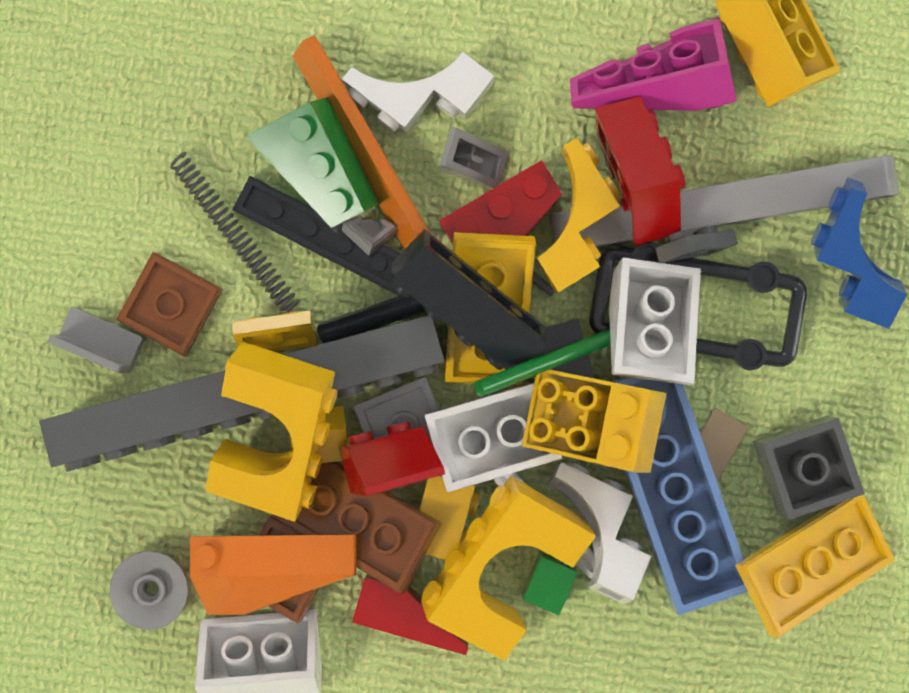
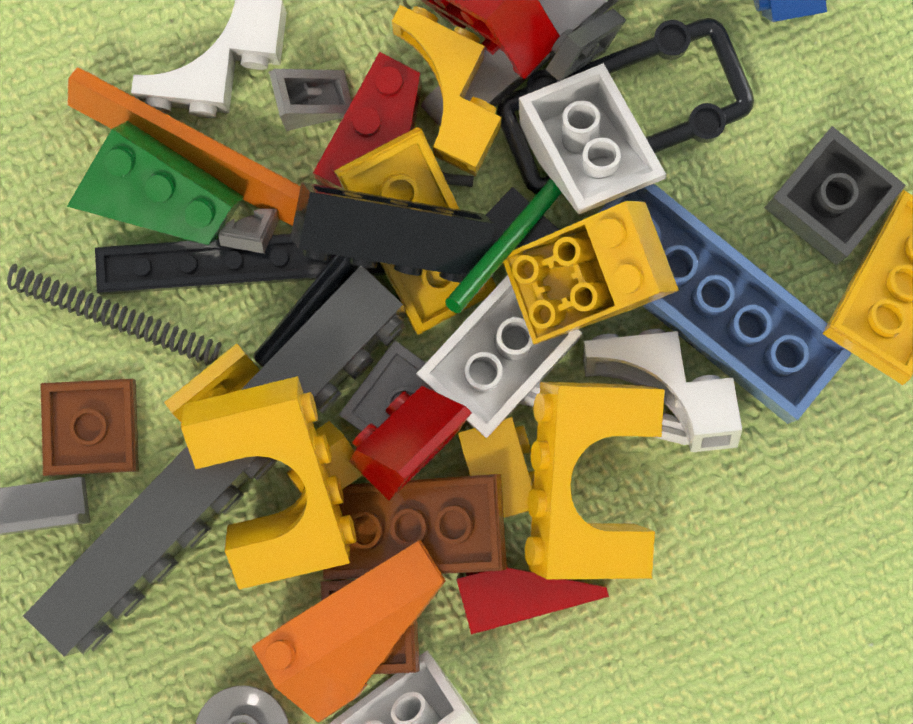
camera: 25 degrees left, 5 degrees down
green brick [521,551,578,615] -> none
tan sticker [700,409,747,481] -> none

